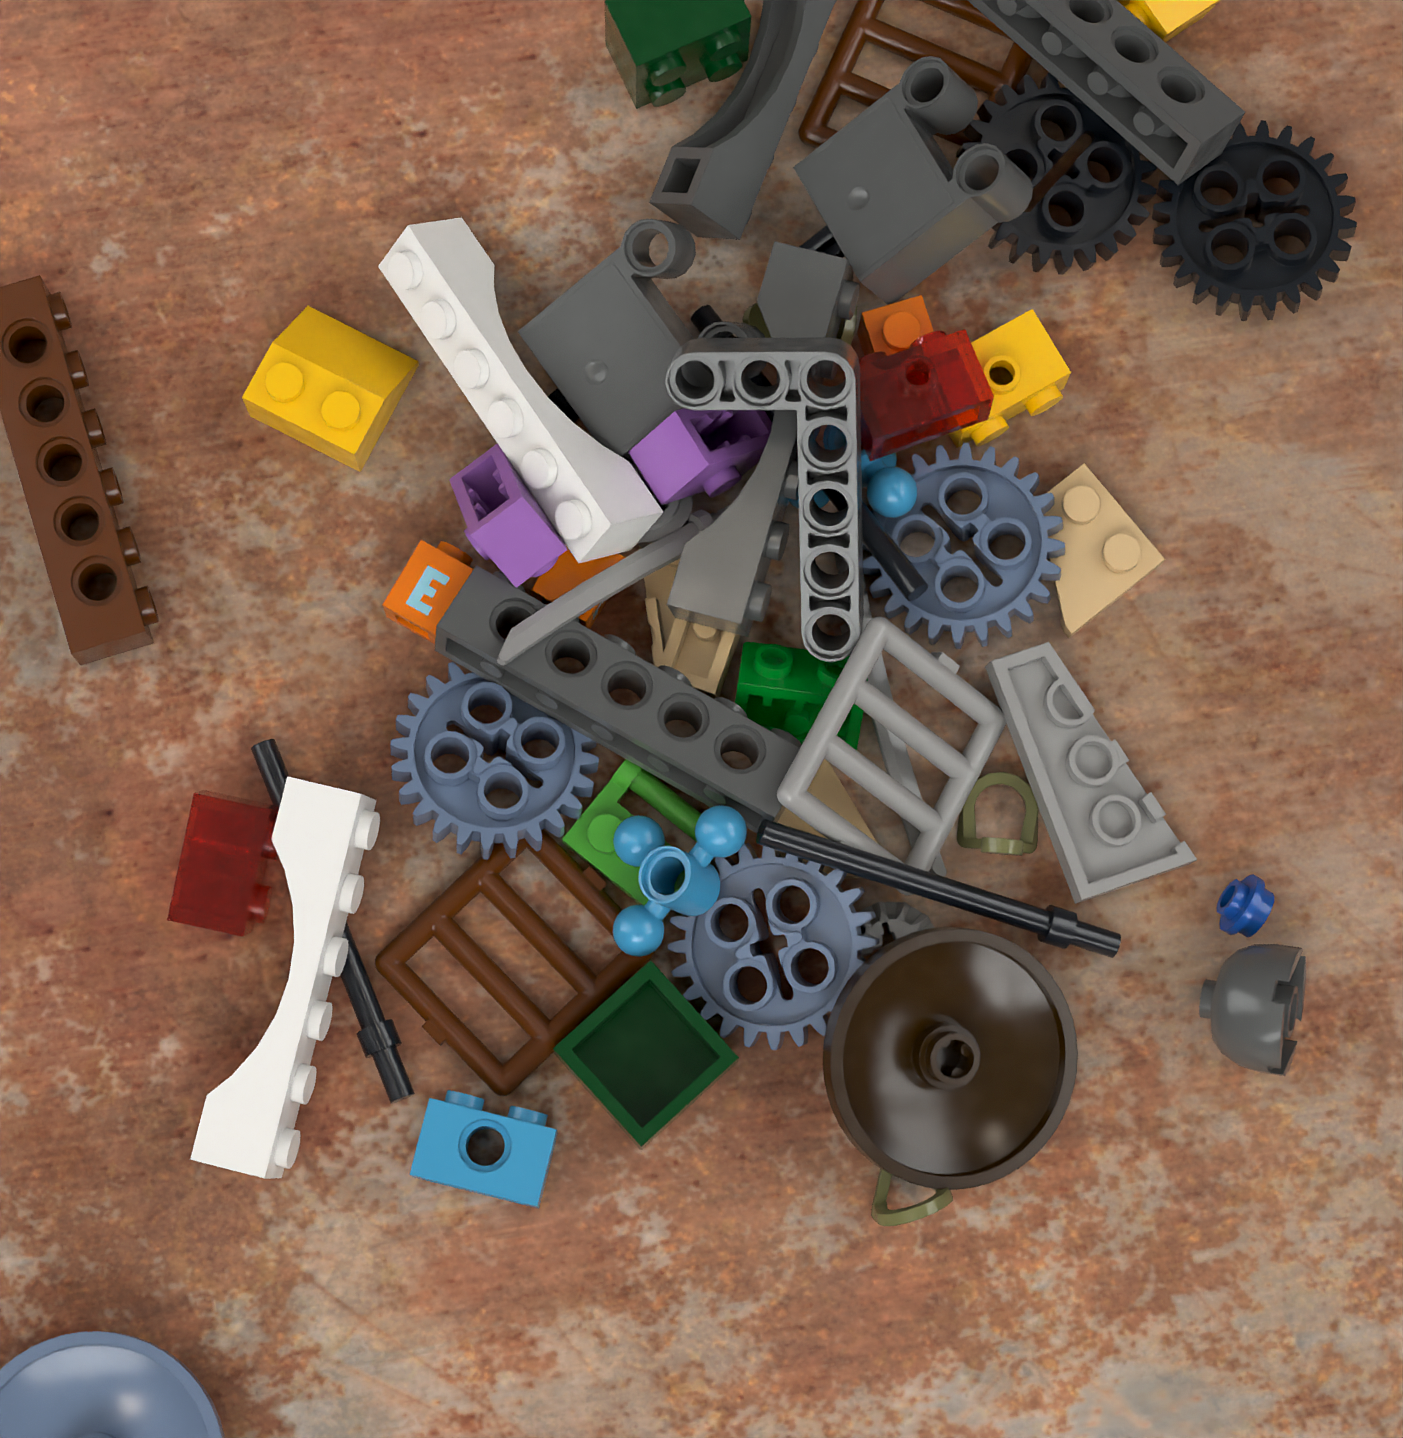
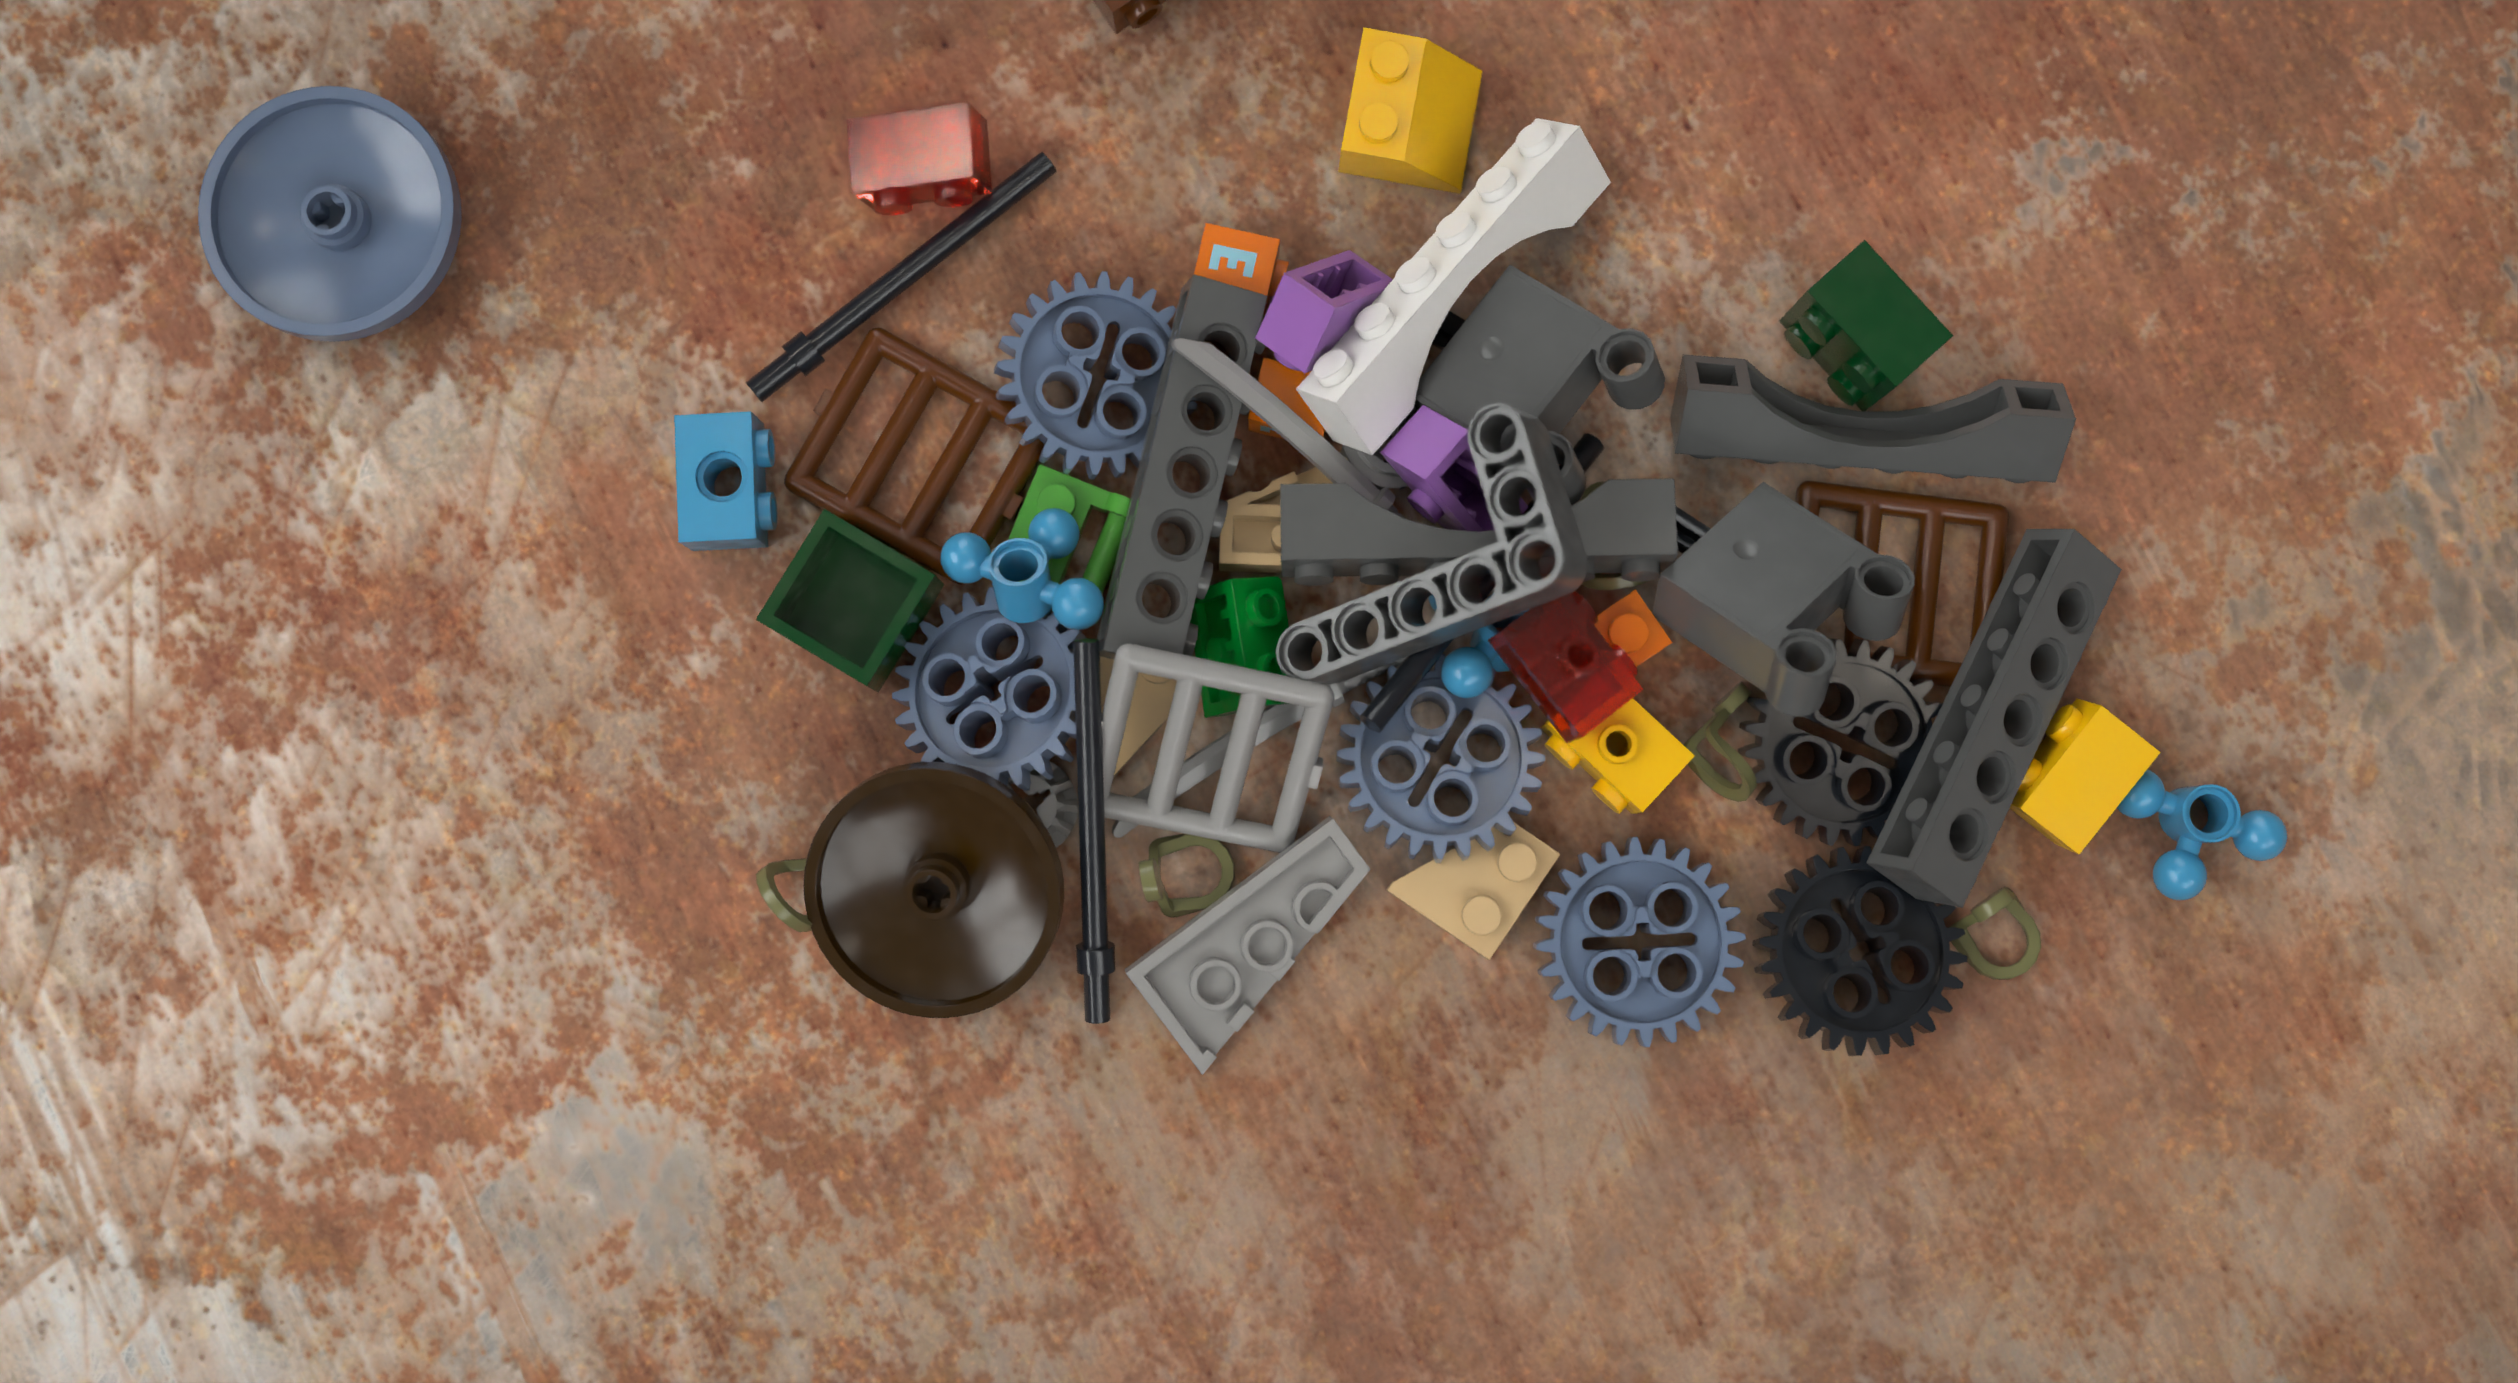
camera: 75 degrees right, 5 degrees up
white arch [190,776,380,1179] -> none
dark grey cylinder [1199,944,1306,1076] -> none
blue plate [1216,874,1274,937] -> none
none -> sand blue gear [1533,837,1746,1047]
none -> olive piece [1684,682,1757,802]
none -> olive piece [1949,887,2041,980]

